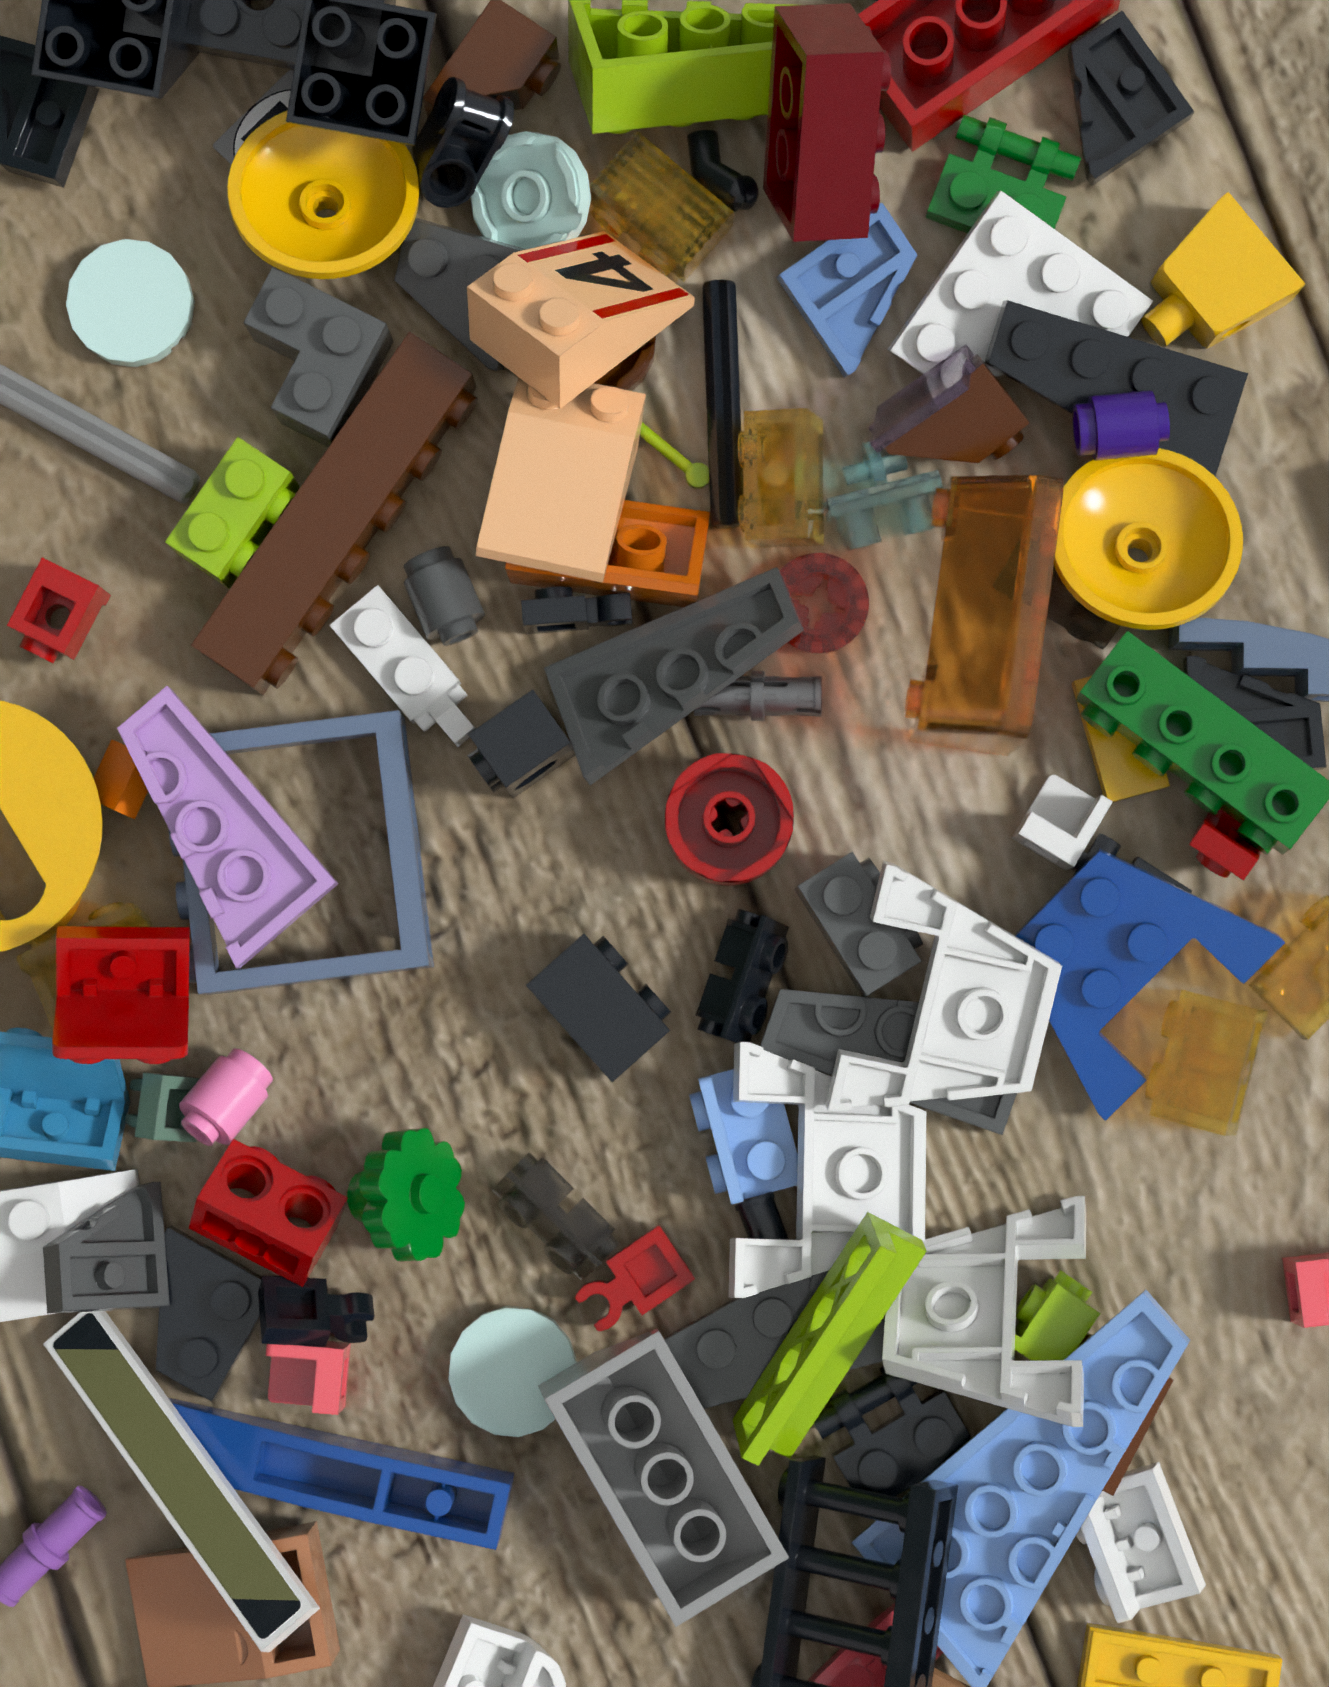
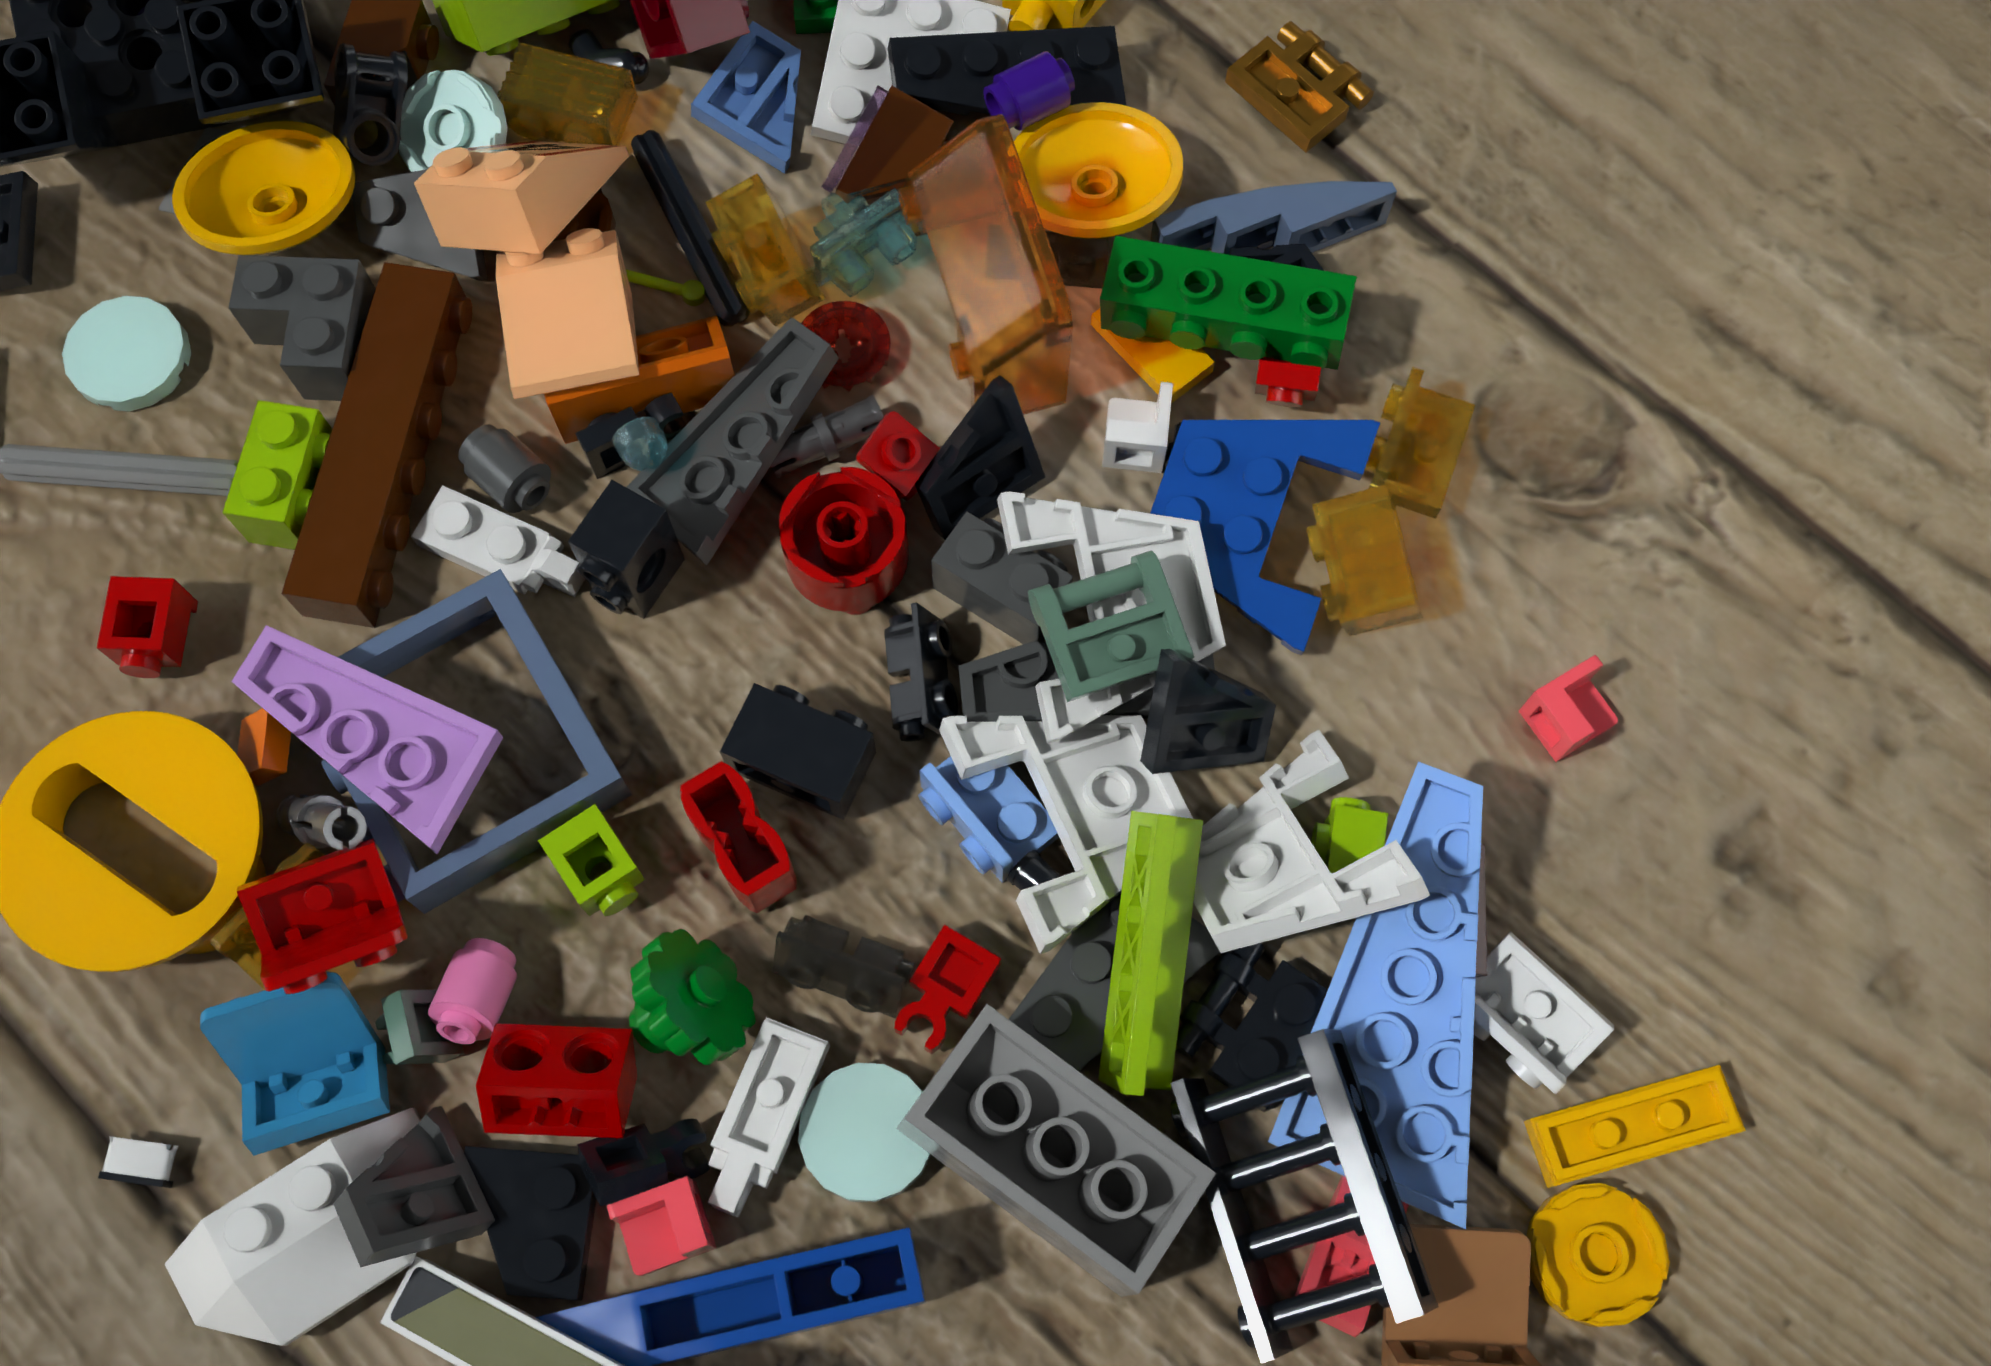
camera: 30 degrees left, 15 degrees down
none -> flat silver pin [276,794,367,850]
none -> lime brick [538,804,645,916]
none -> clear light blue hinge [612,417,668,471]
none -> red brick [680,761,797,913]
none -> white hinge [708,1017,830,1217]
none -> red bracket [856,411,940,501]
none -> black wing [915,375,1046,540]
none -> sand green plate [1028,550,1195,702]
none -> black wing [1140,649,1276,774]

